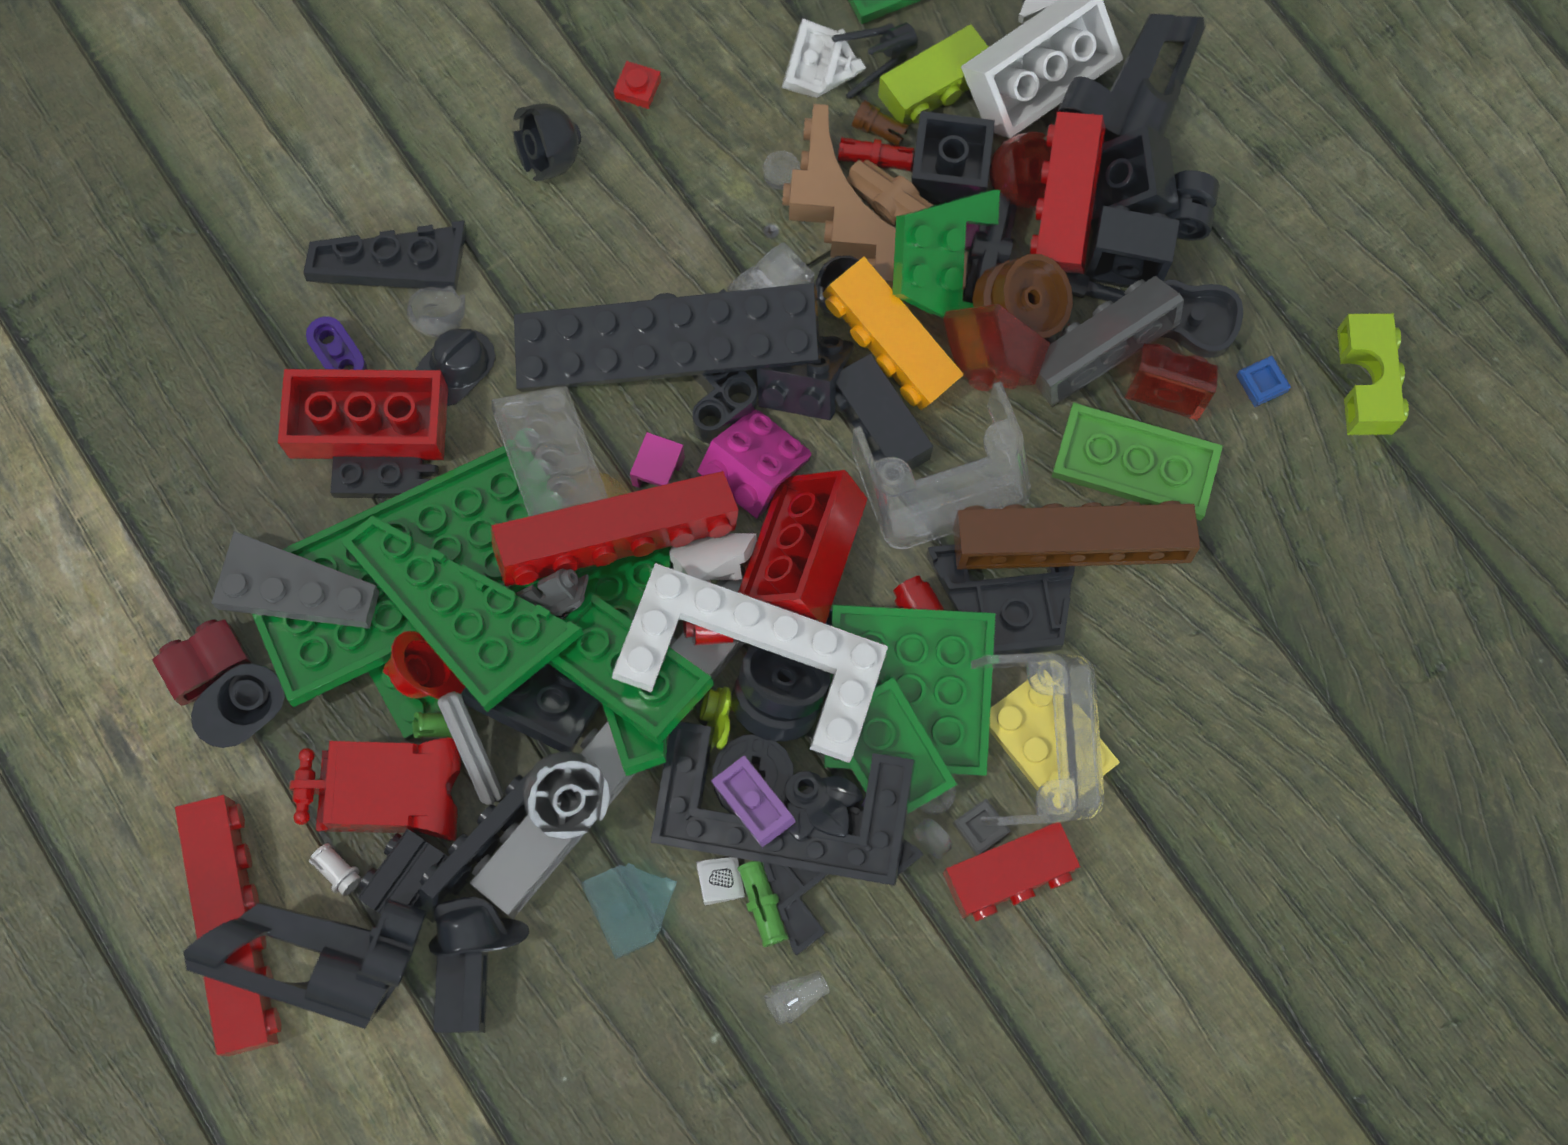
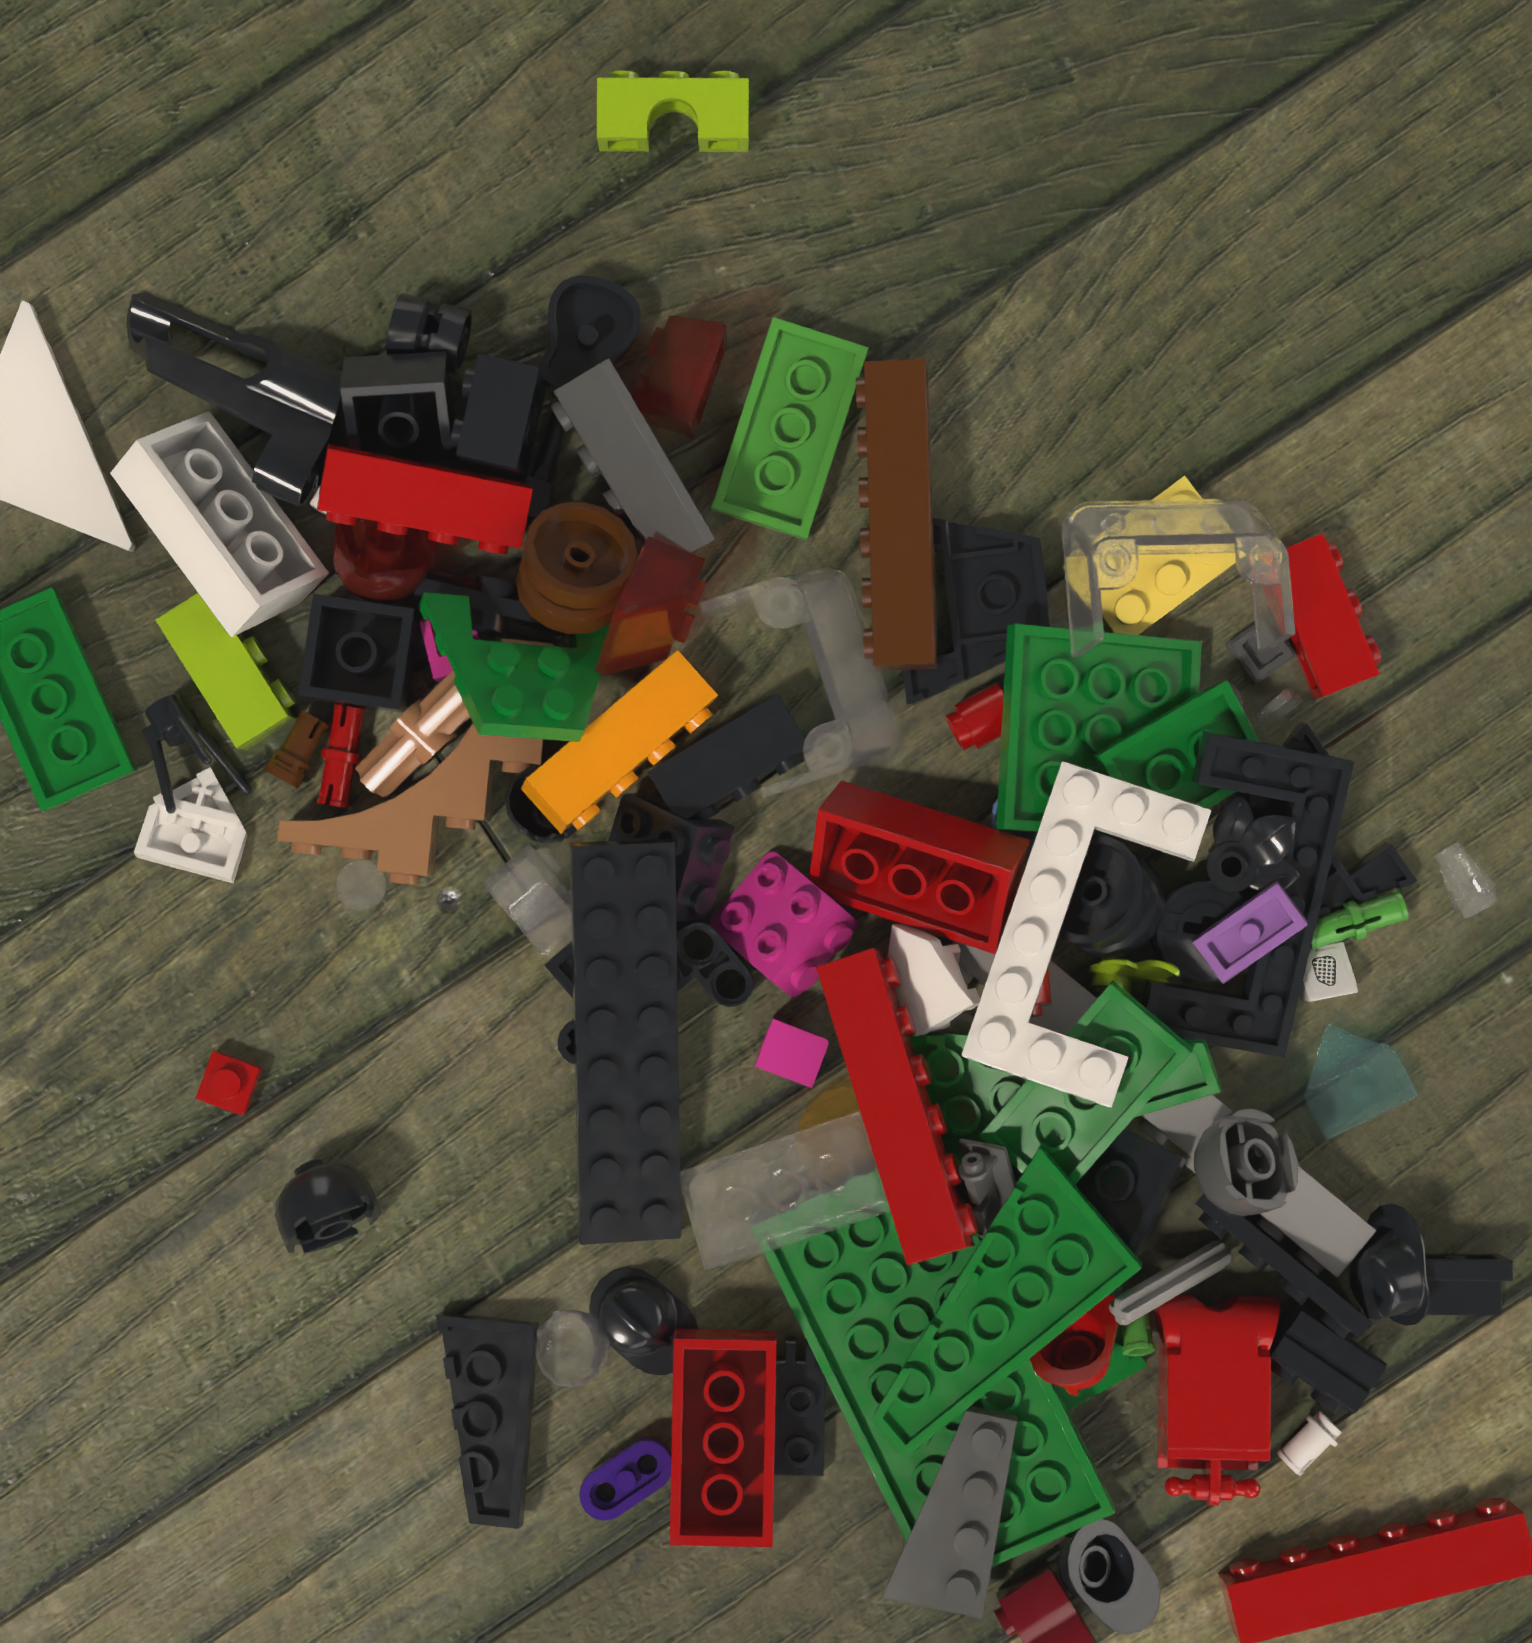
camera: 90 degrees left, 15 degrees up
black panel [183,898,426,1029] -> none
blue tile [1236,356,1291,407] -> none

